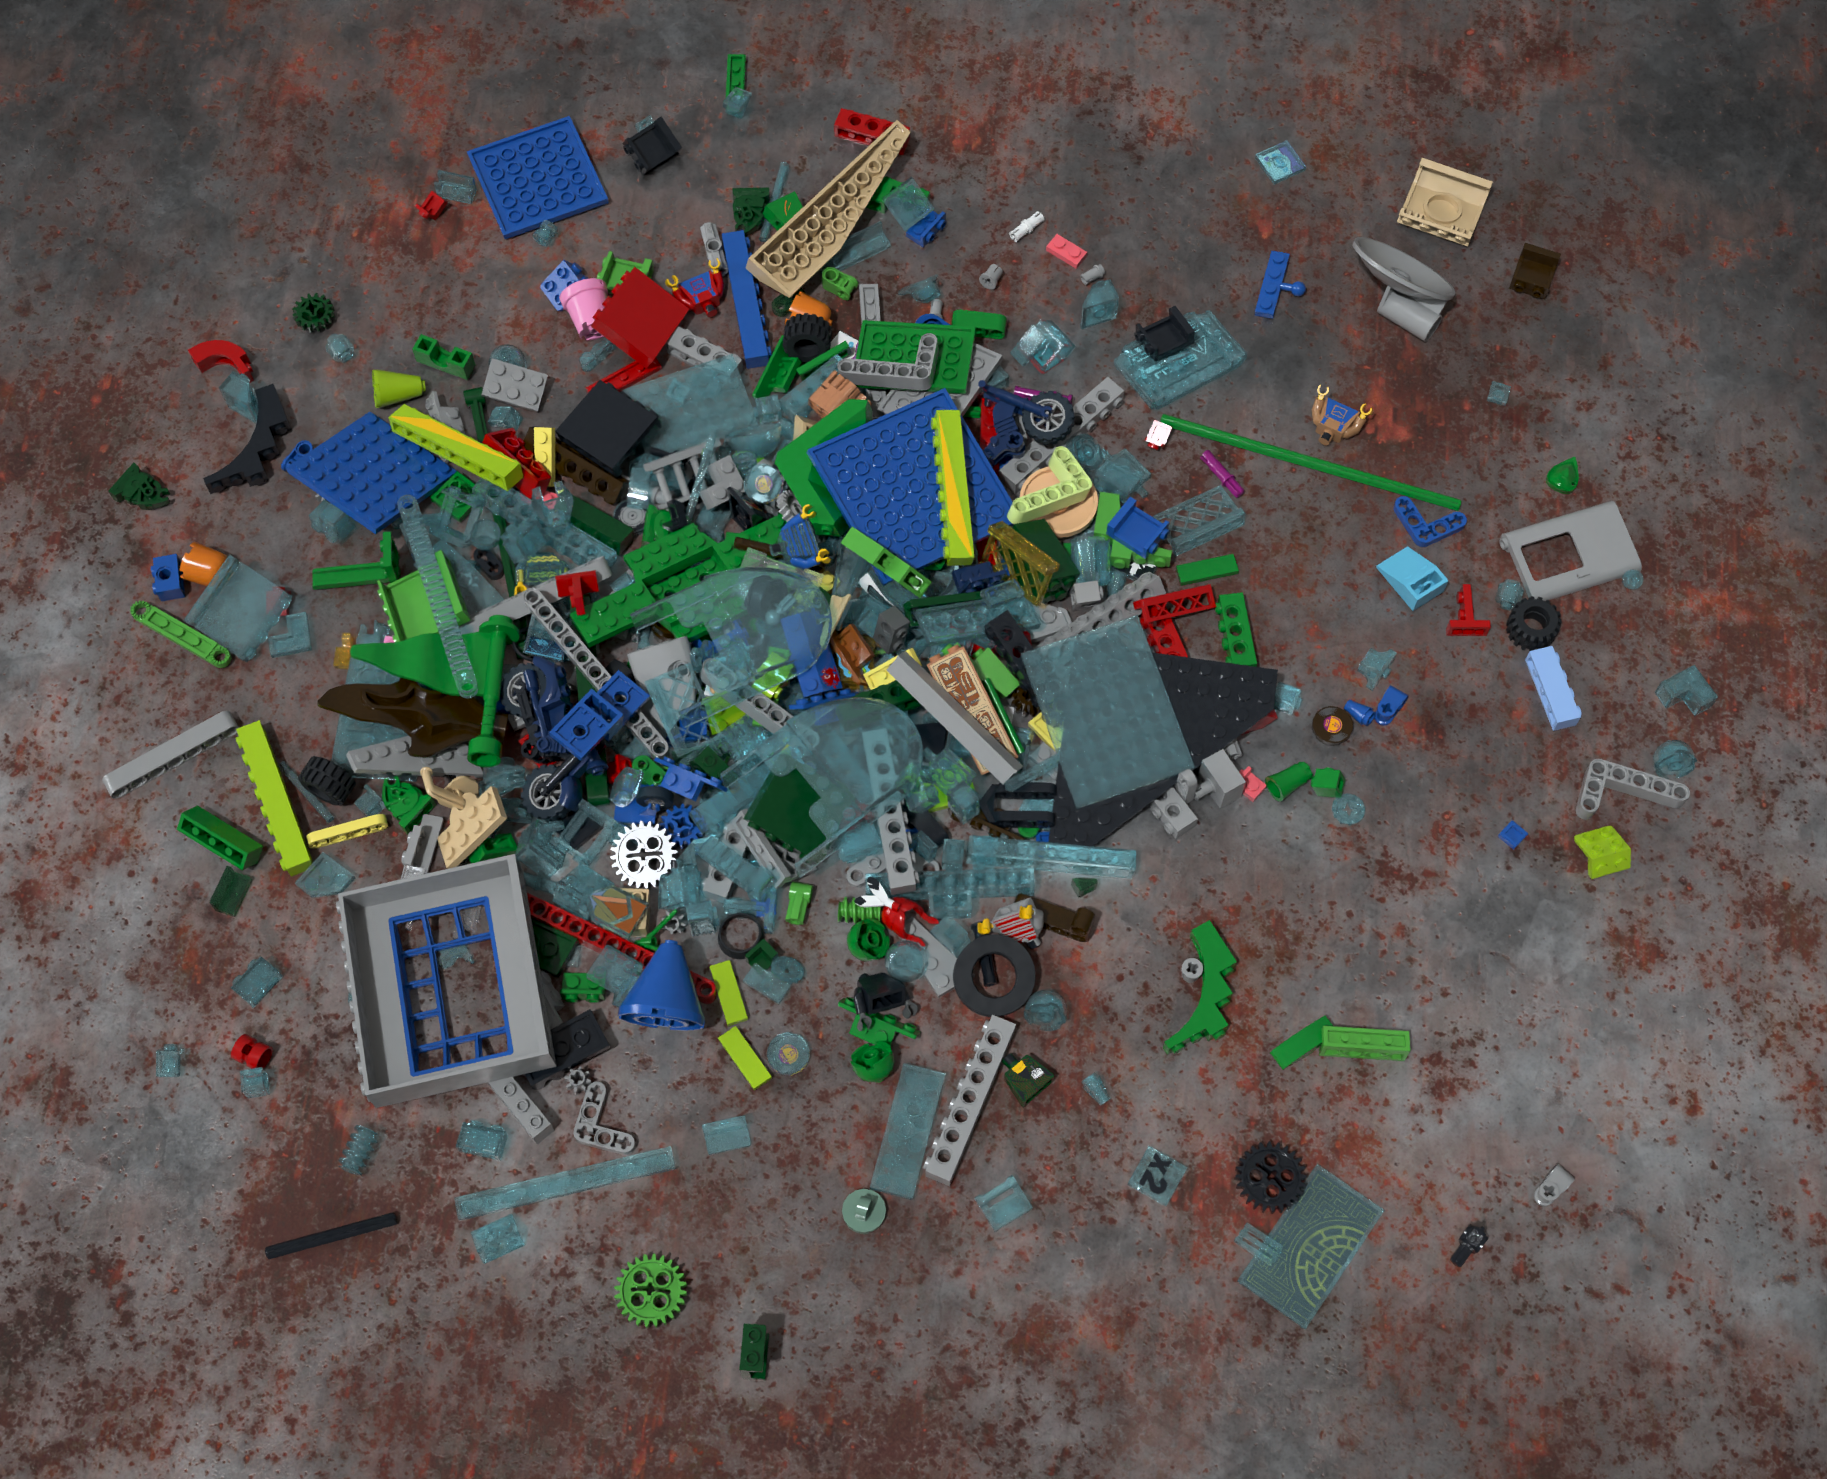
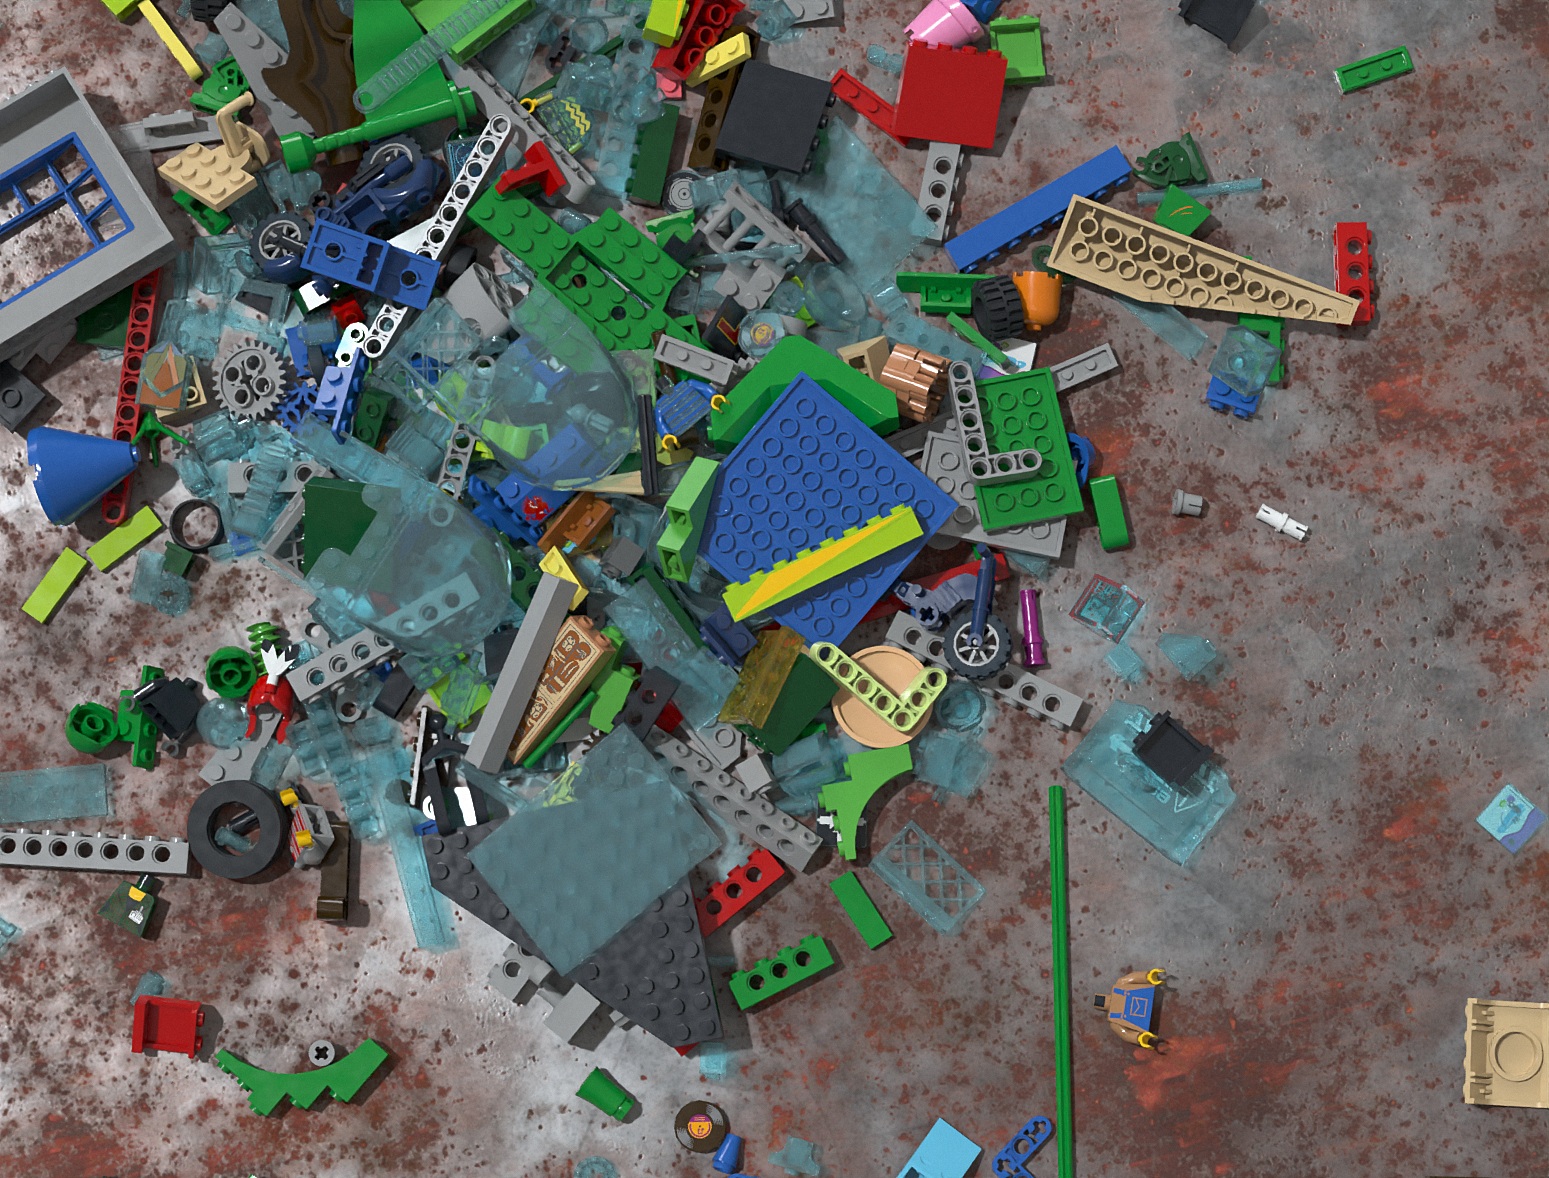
camera: 70 degrees right, 15 degrees up
clear light blue plate [295,852,355,898] -> none
clear light blue piece [437,945,474,969] -> none
green bracket [560,973,607,1003] -> none
clear light blue bracket [586,945,644,1008] -> none
red torso [665,258,724,317] -> none
light grey piece [700,222,728,277] -> none
clear light blue slope [722,87,752,119] -> none
clear light blue tile [767,1032,810,1076] -> none
bright green piece [785,881,813,925] -> none
bright green piece [822,267,859,300] -> none
clear light blue piece [898,274,941,303] -> none
light grey pin [929,299,943,319] -> none
clear light blue brick [947,780,980,825] -> none
clear light blue plate [1010,324,1047,366] -> none
clear light blue cylinder [1024,990,1067,1031] -> none
coral plate [1046,234,1087,269] -> none
clear green slope [1071,878,1098,898] -> none
light grey pin [1080,264,1105,285] -> none
blue panel [1106,497,1170,559] -> none
clear light blue tile [1127,1146,1187,1207] -> none
red fence [1133,584,1216,623] -> none
bracket [1145,420,1173,450] -> none
magenta axle [1200,450,1244,498] -> none
coral bracket [1239,766,1267,802] -> none
blue plate [1255,251,1306,319] -> none
green brick [1311,767,1345,798] -> none
light grey dish [1352,237,1455,342] -> none
none -> red panel [131,995,205,1059]
none -> clear light blue pin [215,826,250,854]
none -> black axle [637,394,660,496]
none -> light grey plate [653,334,735,386]
none -> clear light blue brick [755,0,797,41]
none -> black pin [784,197,847,267]
none -> clear light blue brick [1102,640,1143,682]

